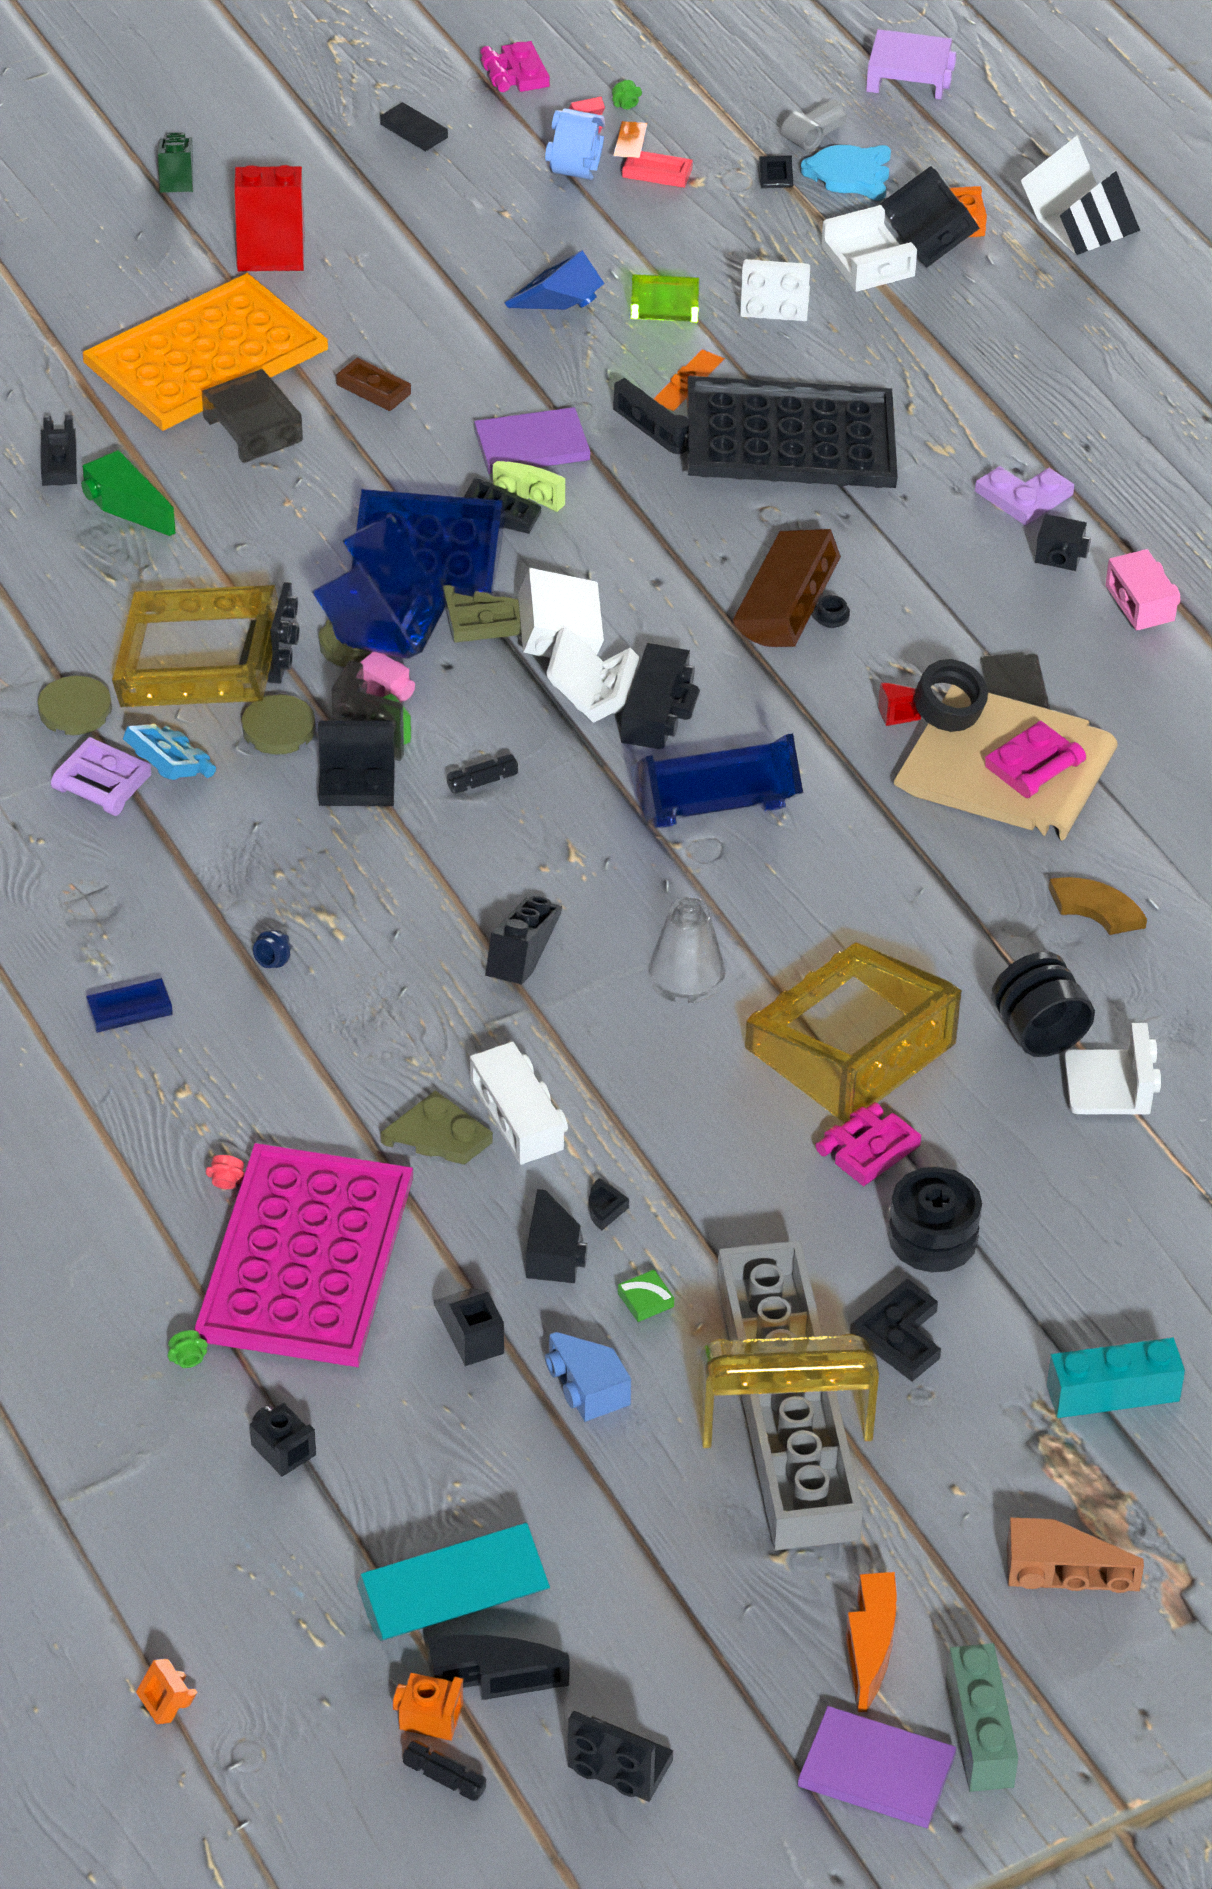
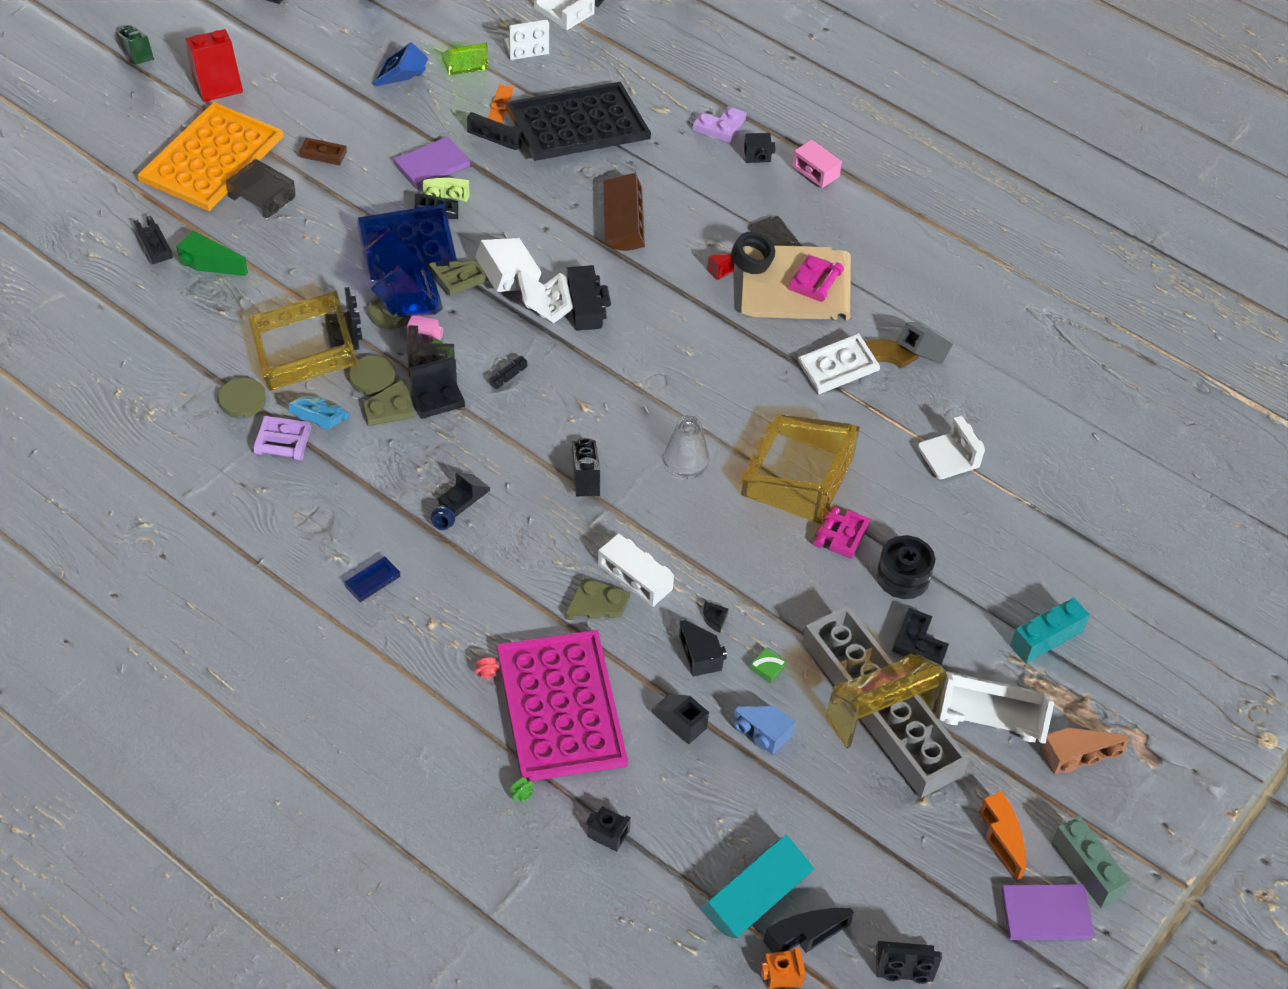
camera: 25 degrees left, 5 degrees up
clear blue windscreen [630,733,803,828] -> none
black plate [814,595,850,628] -> none
black wheel [991,952,1095,1057] -> none
none -> olive wing [364,379,415,426]
none -> black slope [438,472,490,517]
none -> white tile [798,333,880,395]
none -> dark grey slope [896,322,953,364]
none -> white windscreen [938,672,1054,743]

